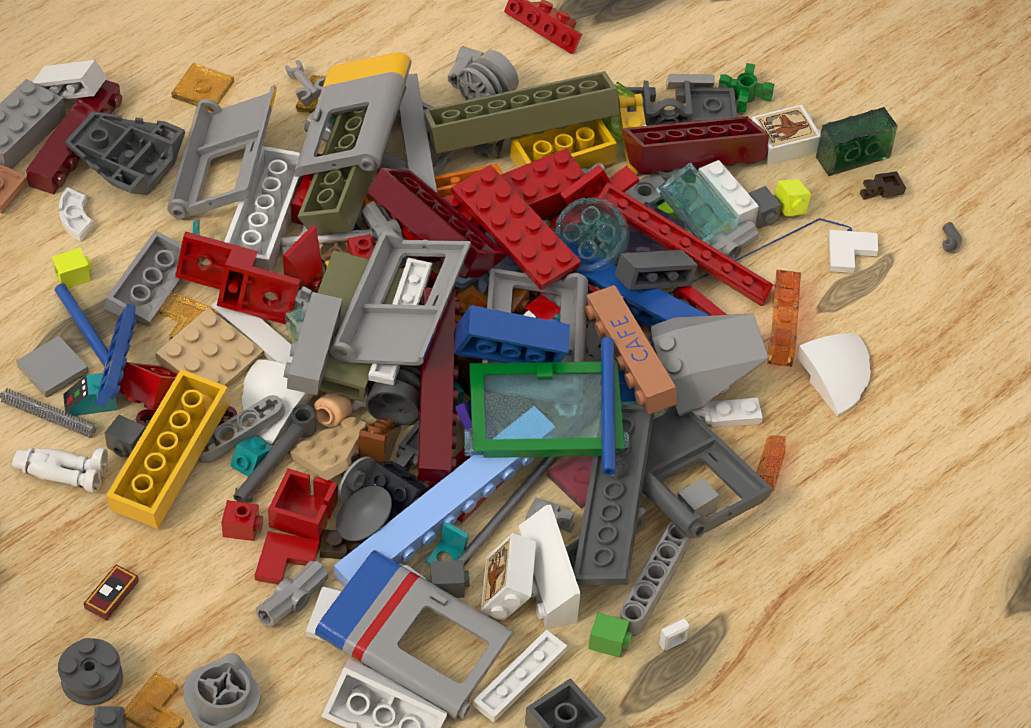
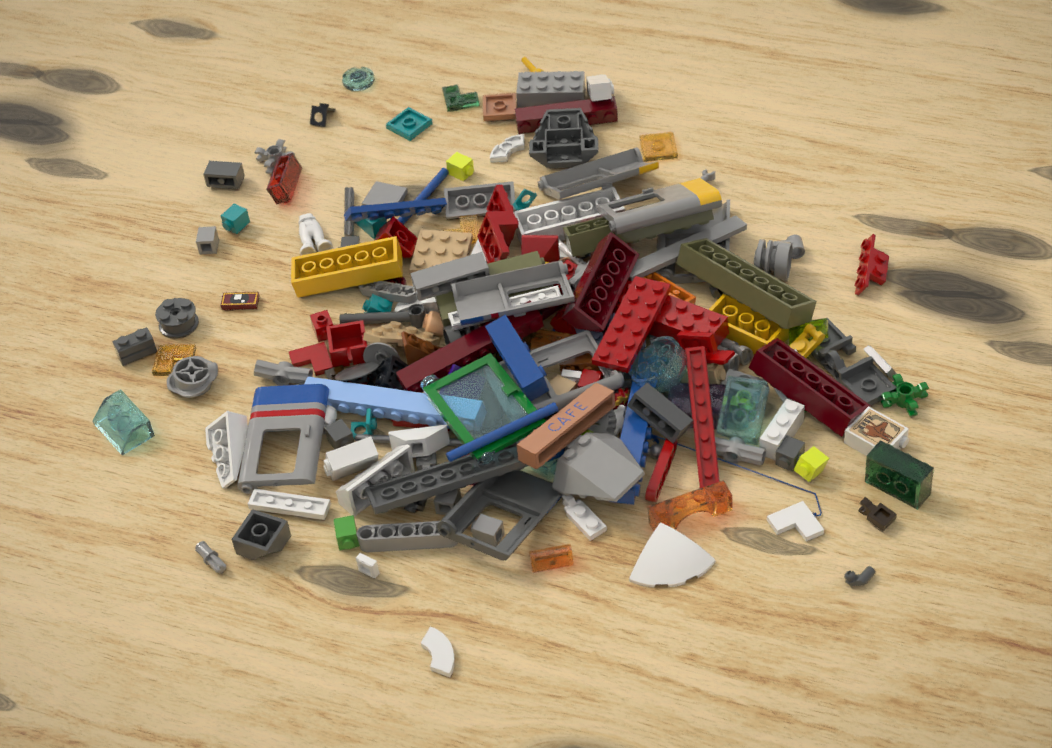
camera: 70 degrees right, 5 degrees down
none -> white slope [388,425,450,458]
none -> white tile [421,626,455,677]

